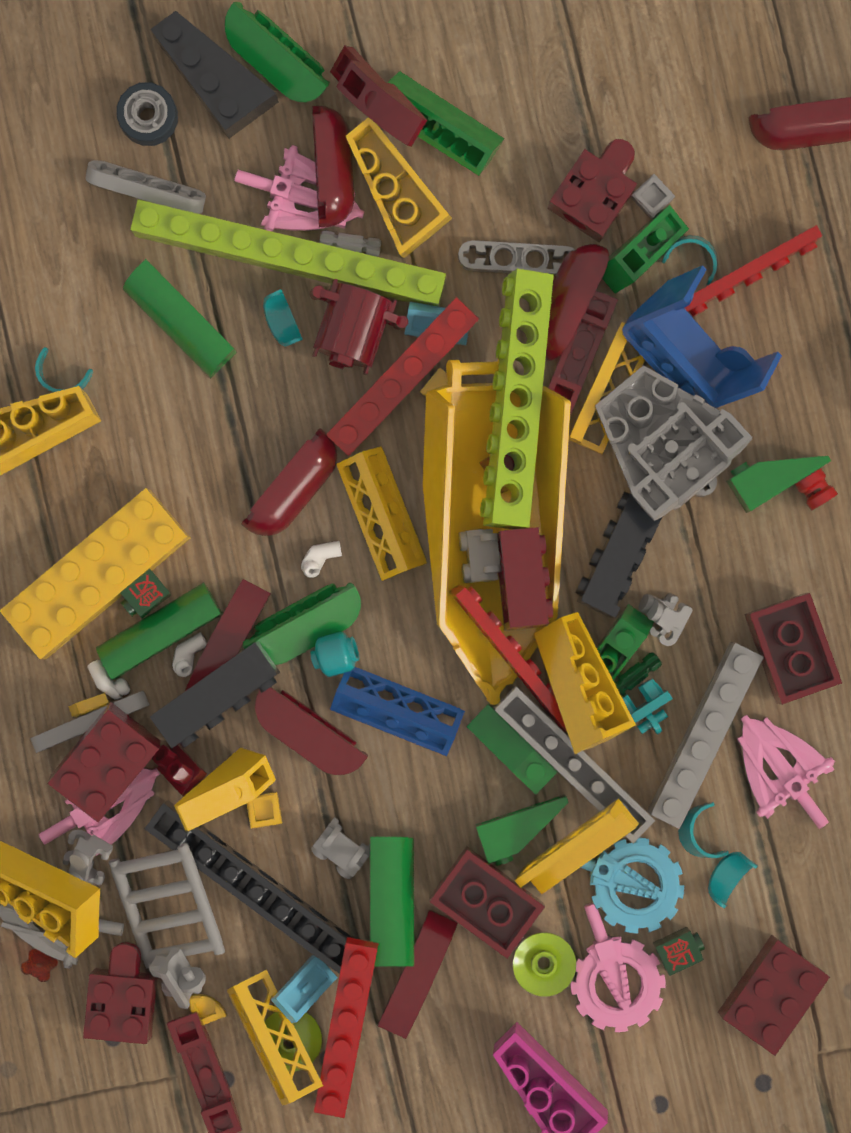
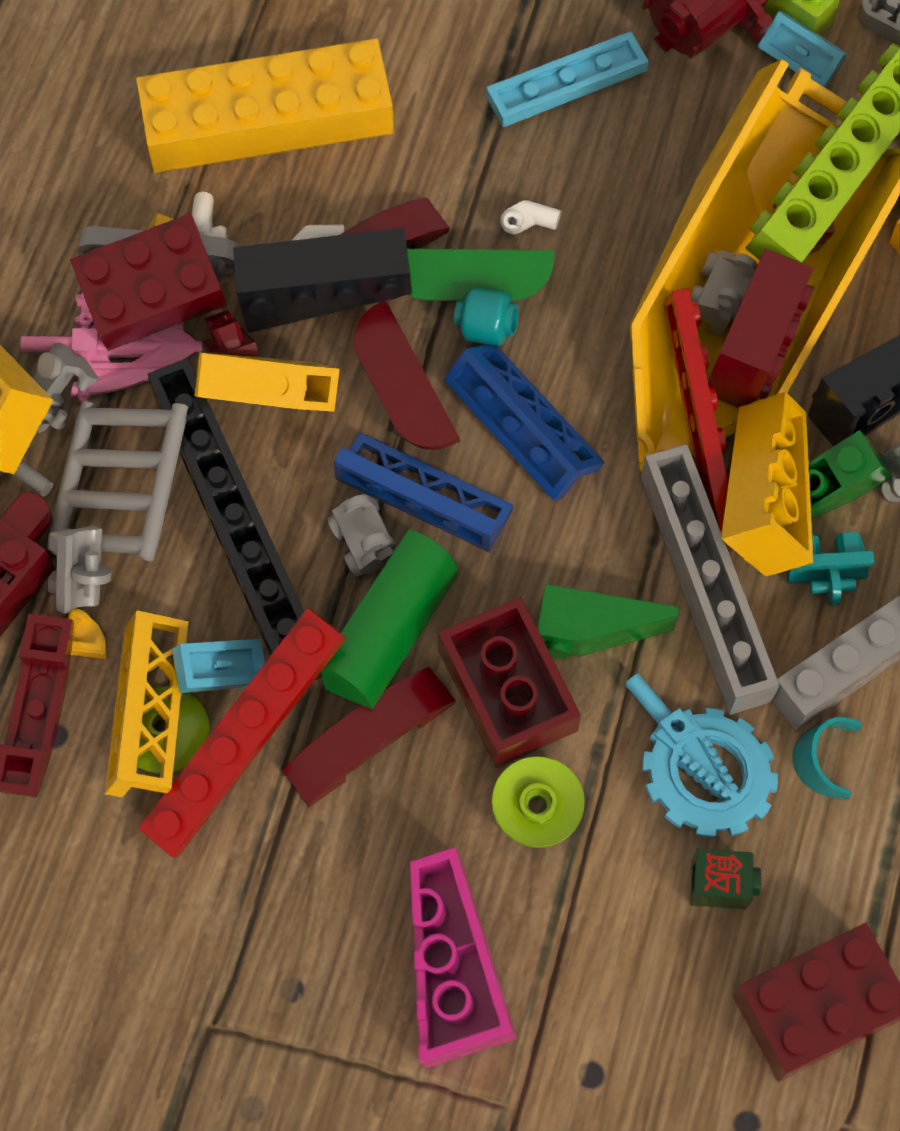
camera: 25 degrees right, 20 degrees down
green brick [96,582,223,680] -> none
dark green brick [120,569,171,619] -> none
dark red brick [241,428,337,536] -> none
yellow tile [247,792,283,829] -> none
red plate [326,297,480,456] -> none
yellow fence [336,446,427,581] -> none
green slope [466,704,558,795] -> none
yellow fence [515,798,639,895] -> none
bright pink bar [570,902,665,1032] -> none
dark green axle [614,652,662,697] -> none
teal helmet [708,852,758,909] -> none
none -> blue fence [333,432,513,553]
none -> medium azure plate [486,31,649,127]

